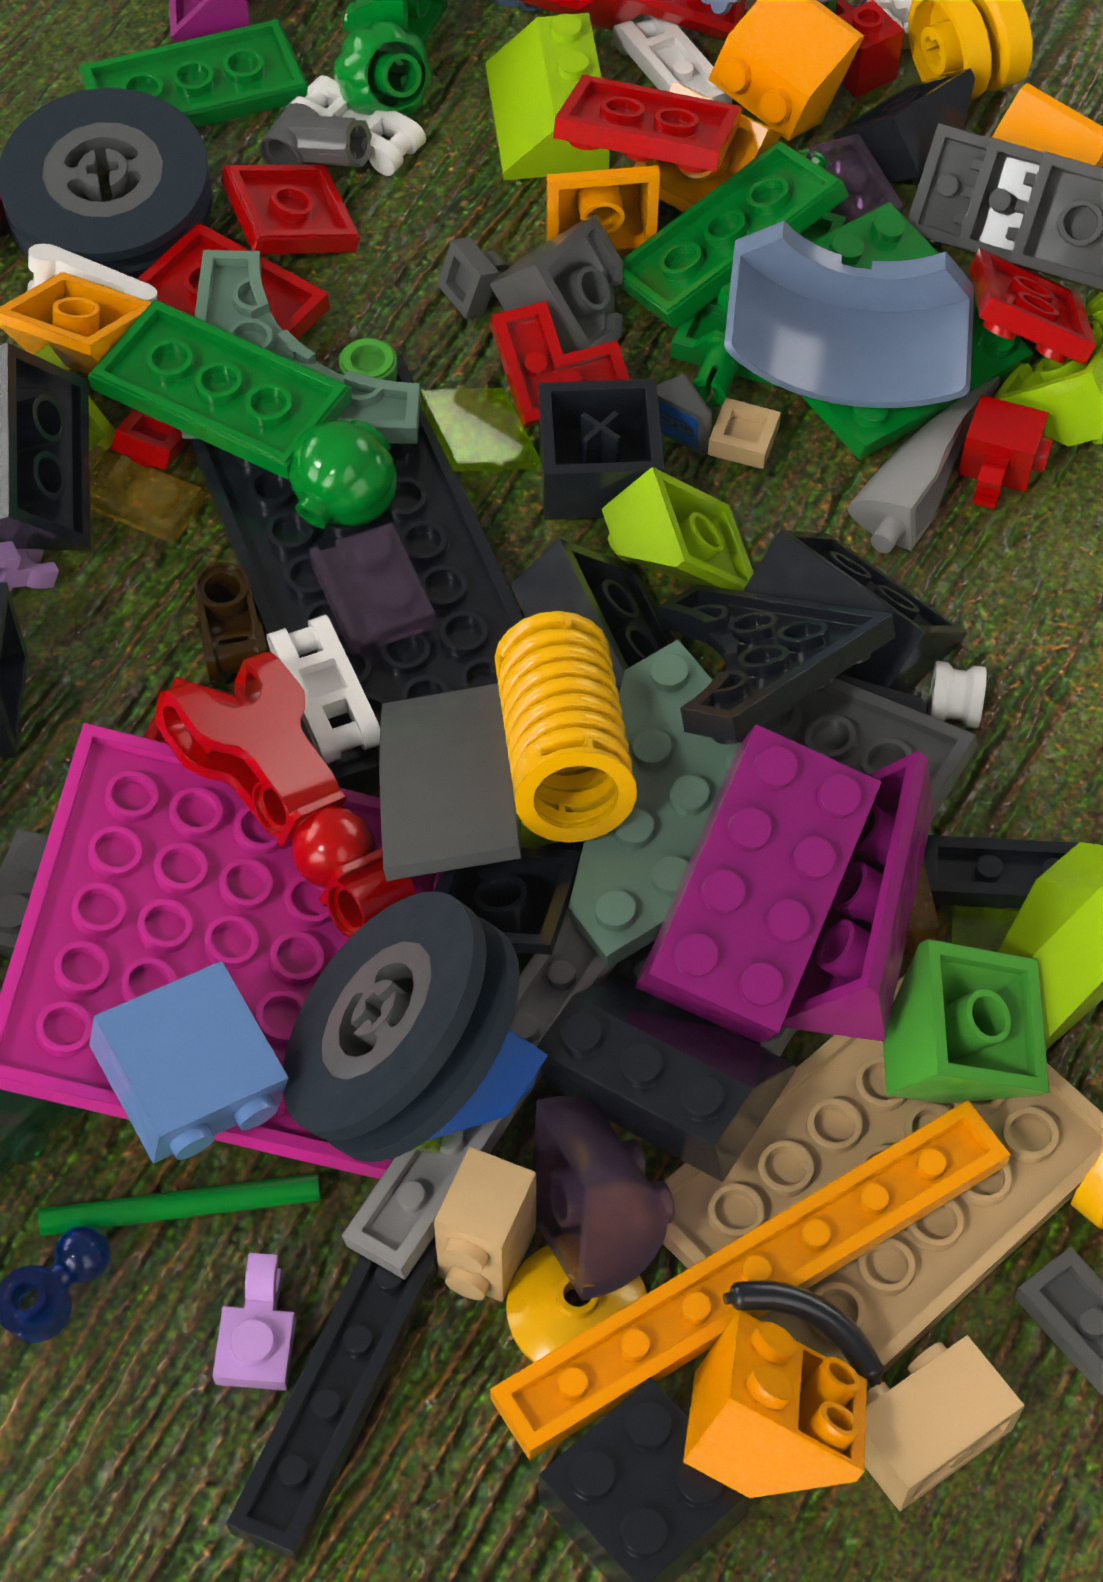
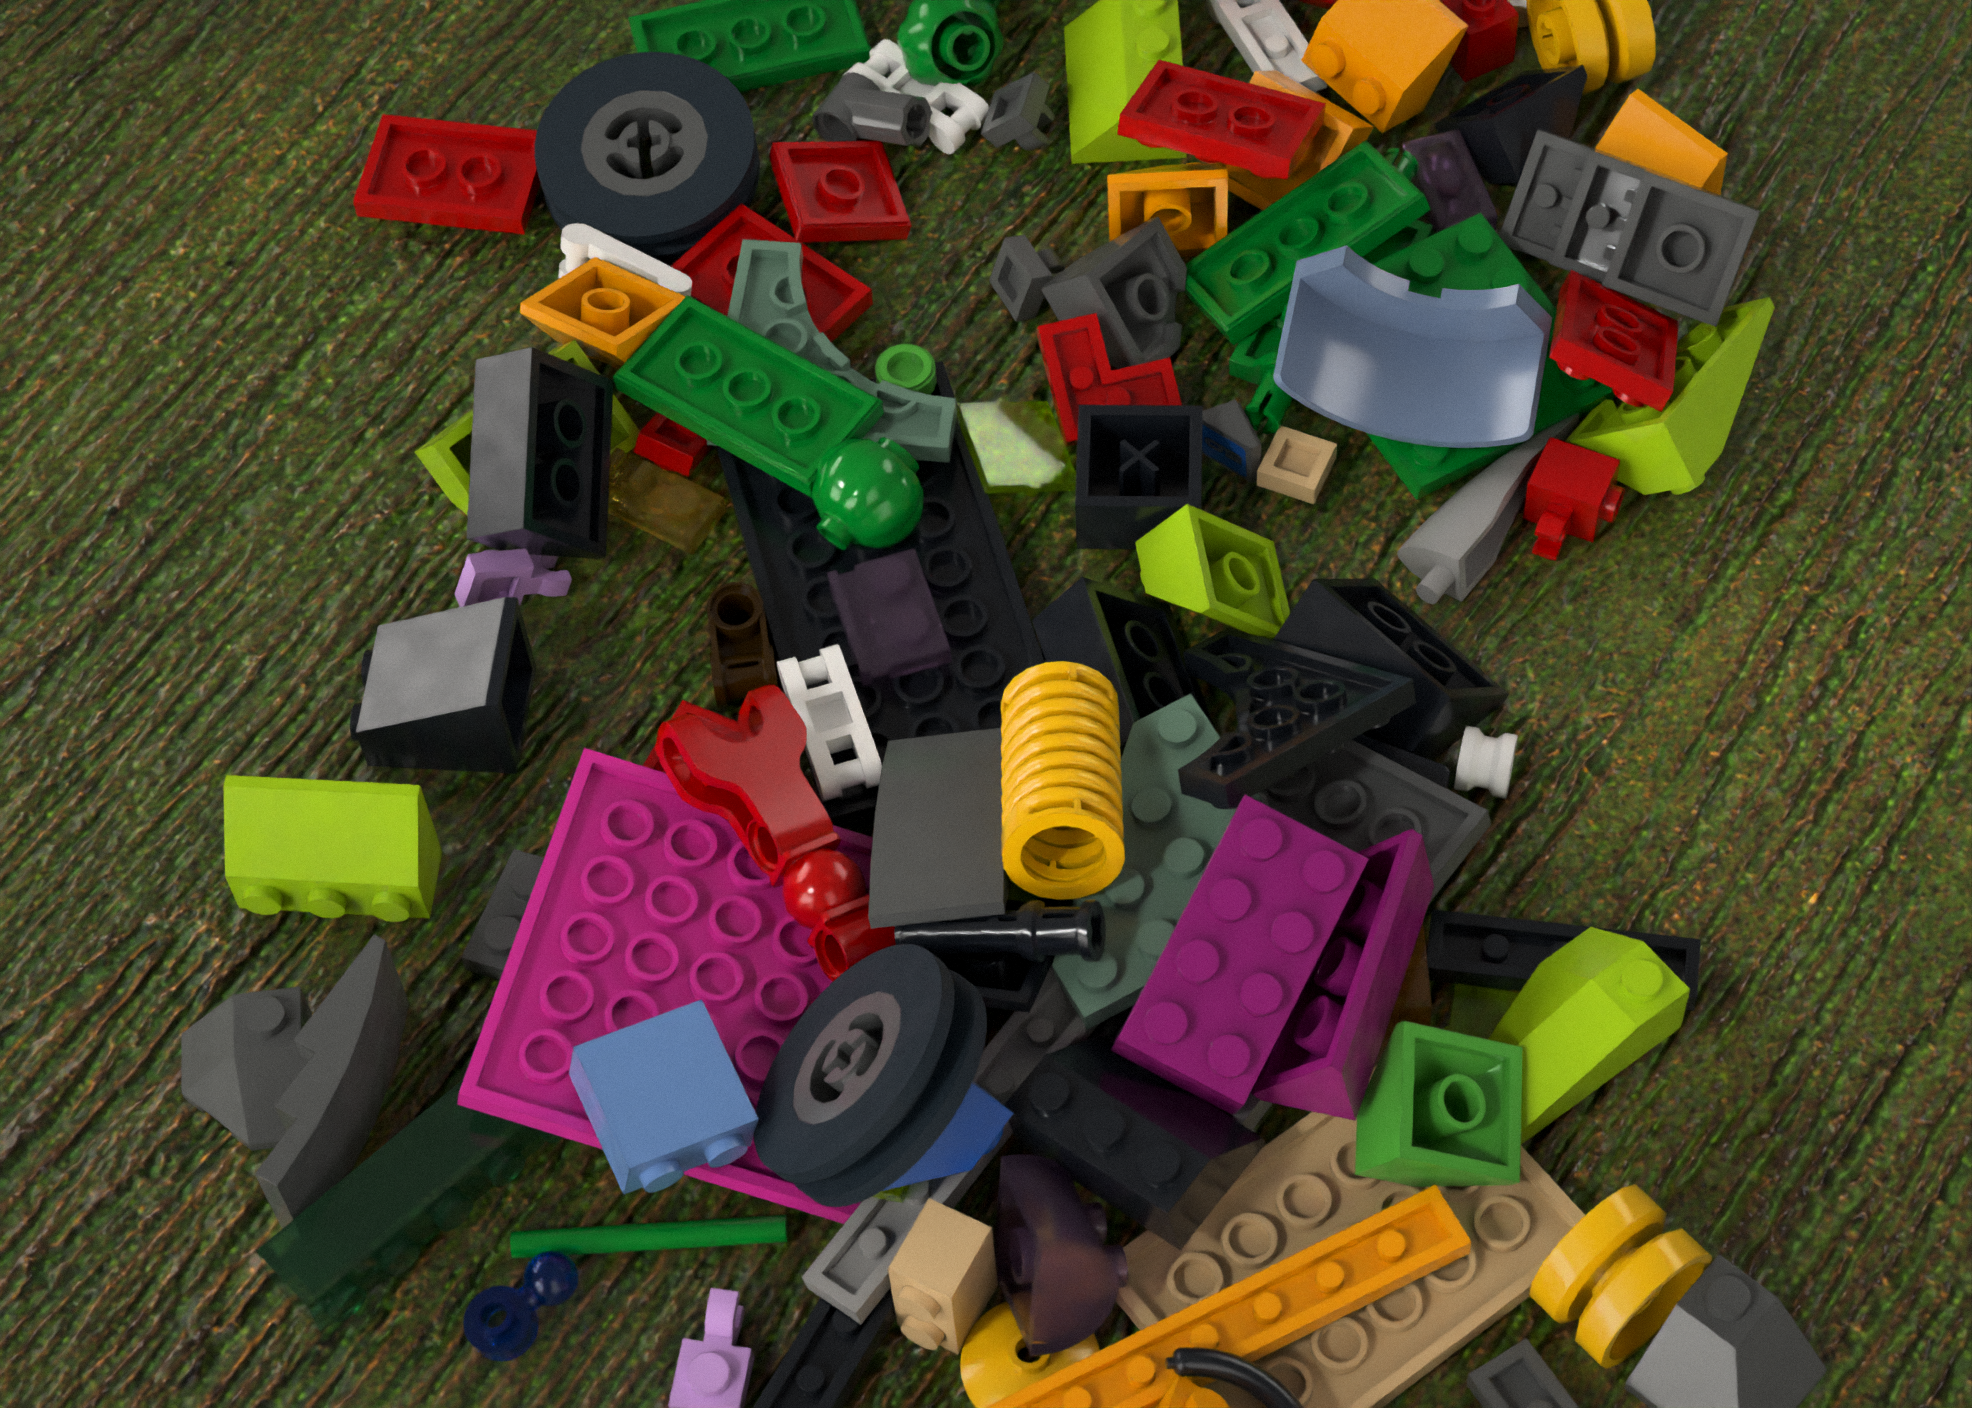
camera: 10 degrees right, 0 degrees up
none -> black pin [894,900,1106,963]
none -> dark grey tile [981,72,1055,151]

